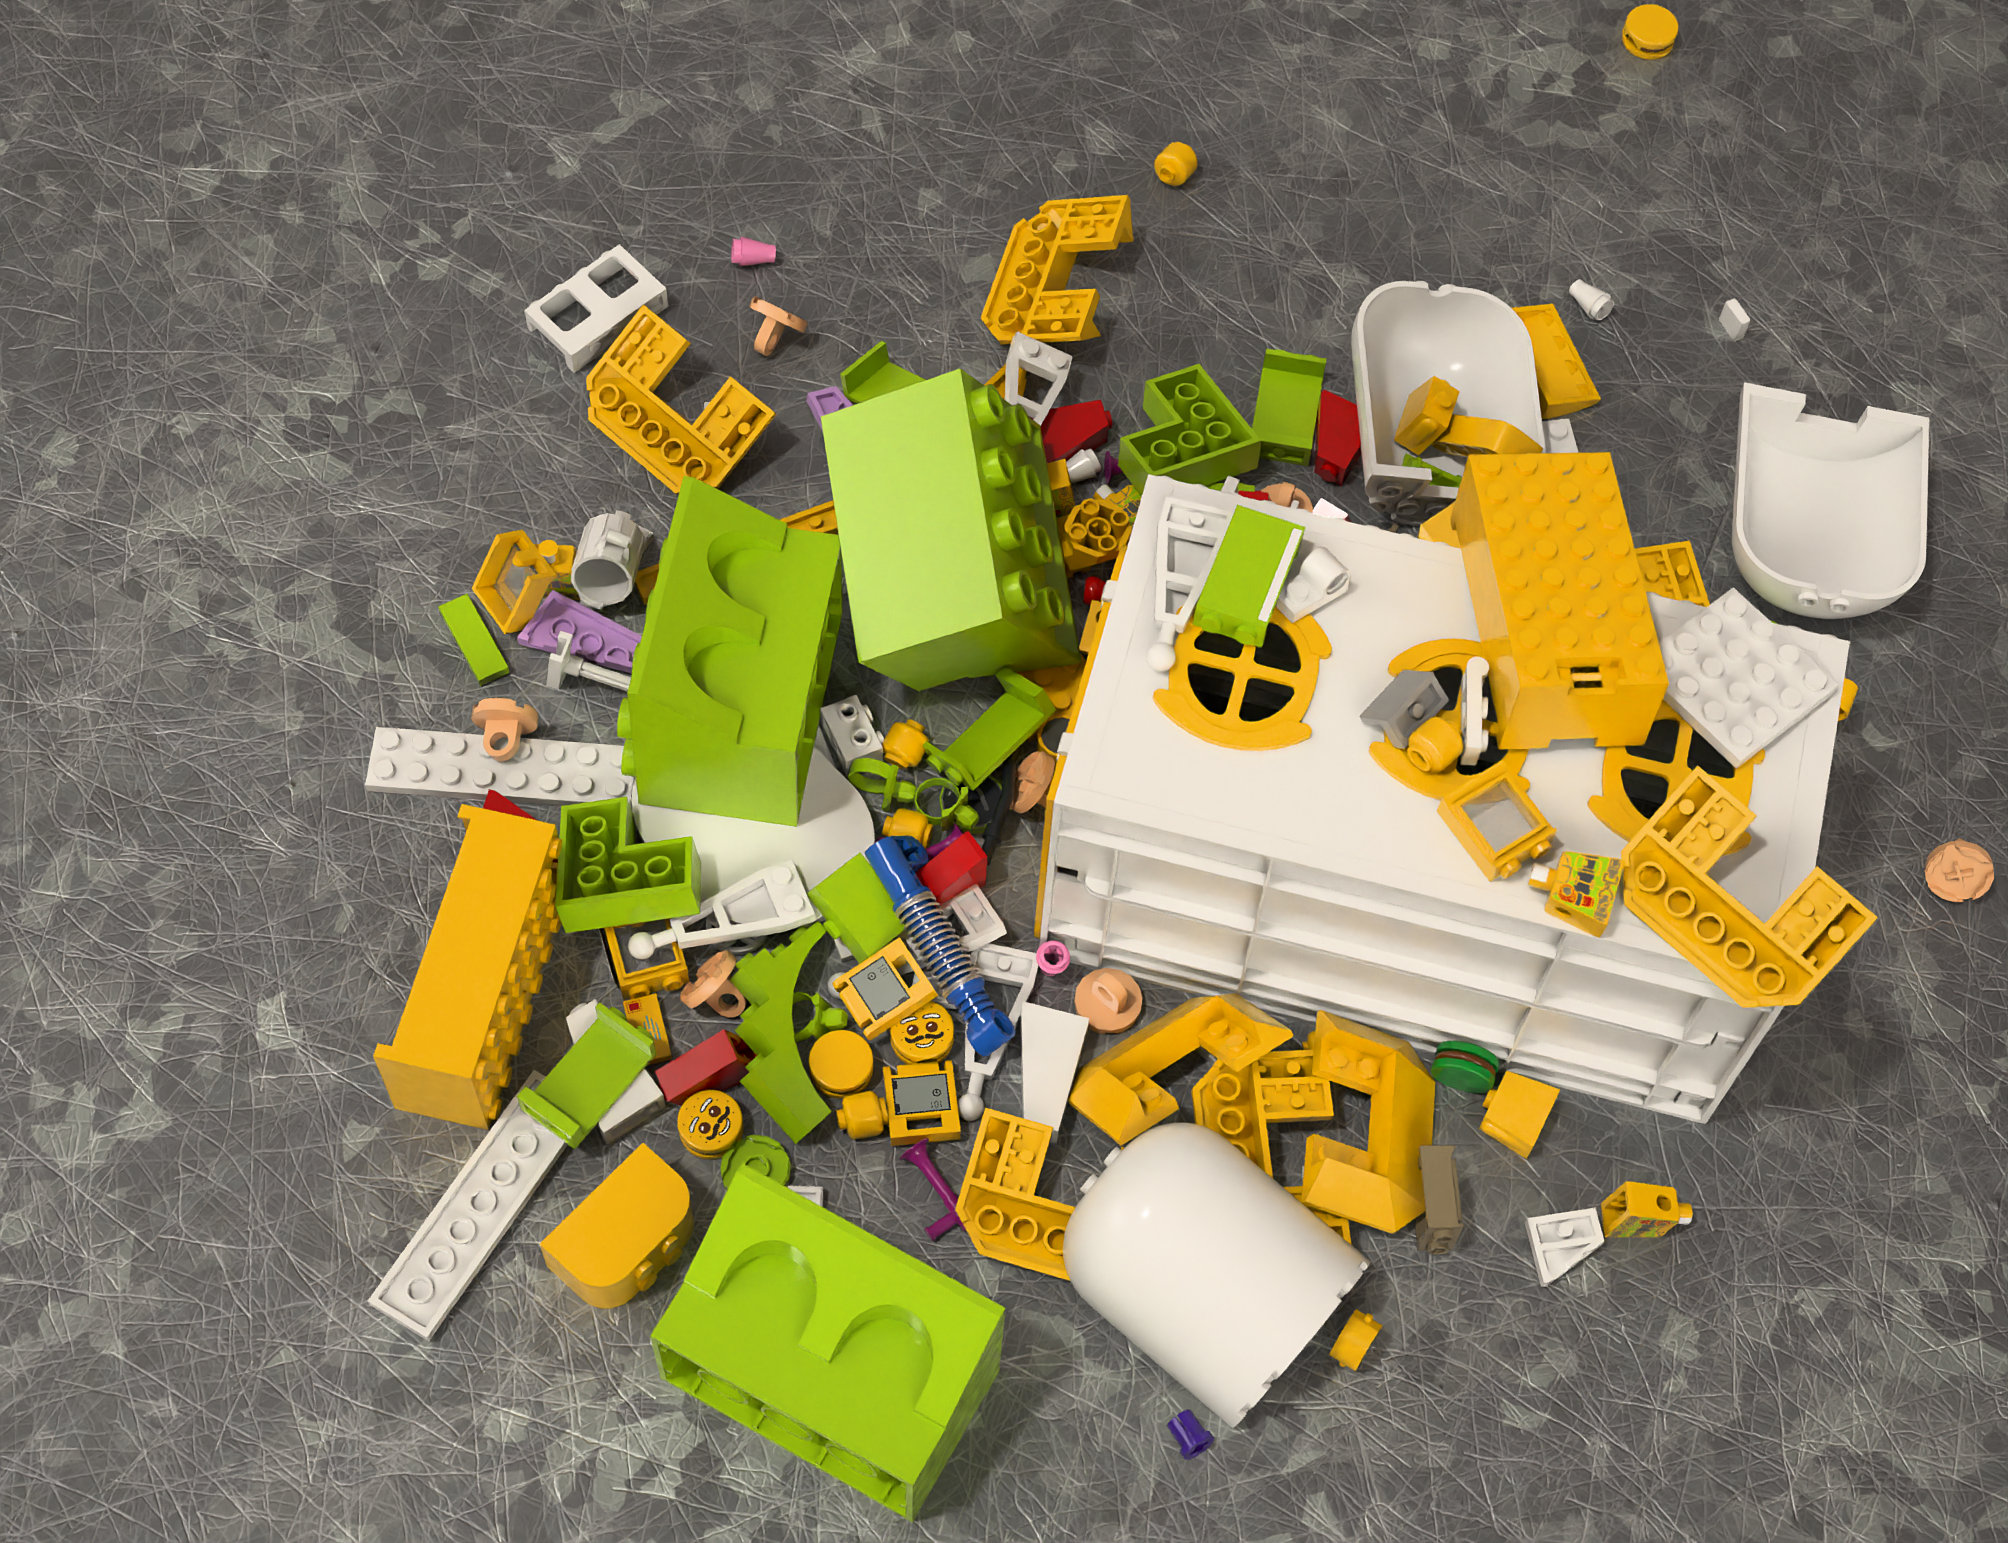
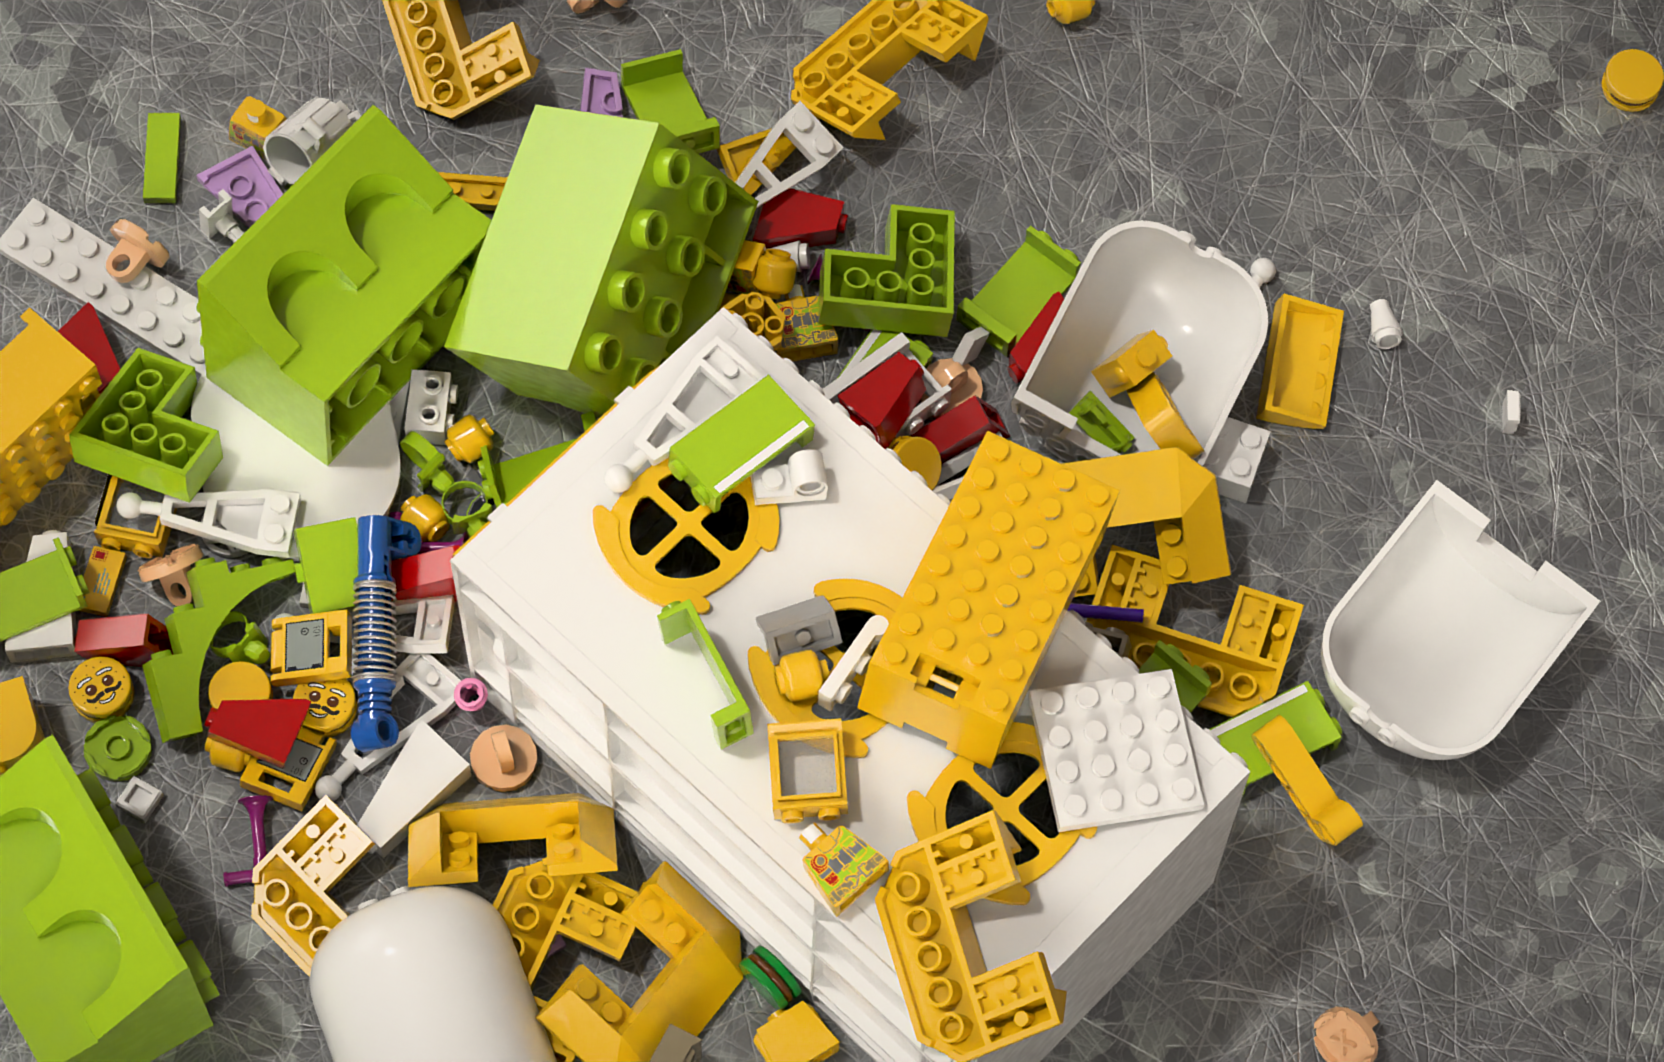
camera: 30 degrees right, 5 degrees up
yellow window [471,529,557,634] -> none
none -> red slope [204,699,311,769]
none -> lime panel [657,599,754,750]
none -> yellow head [752,249,797,299]
none -> white tile [952,327,990,366]

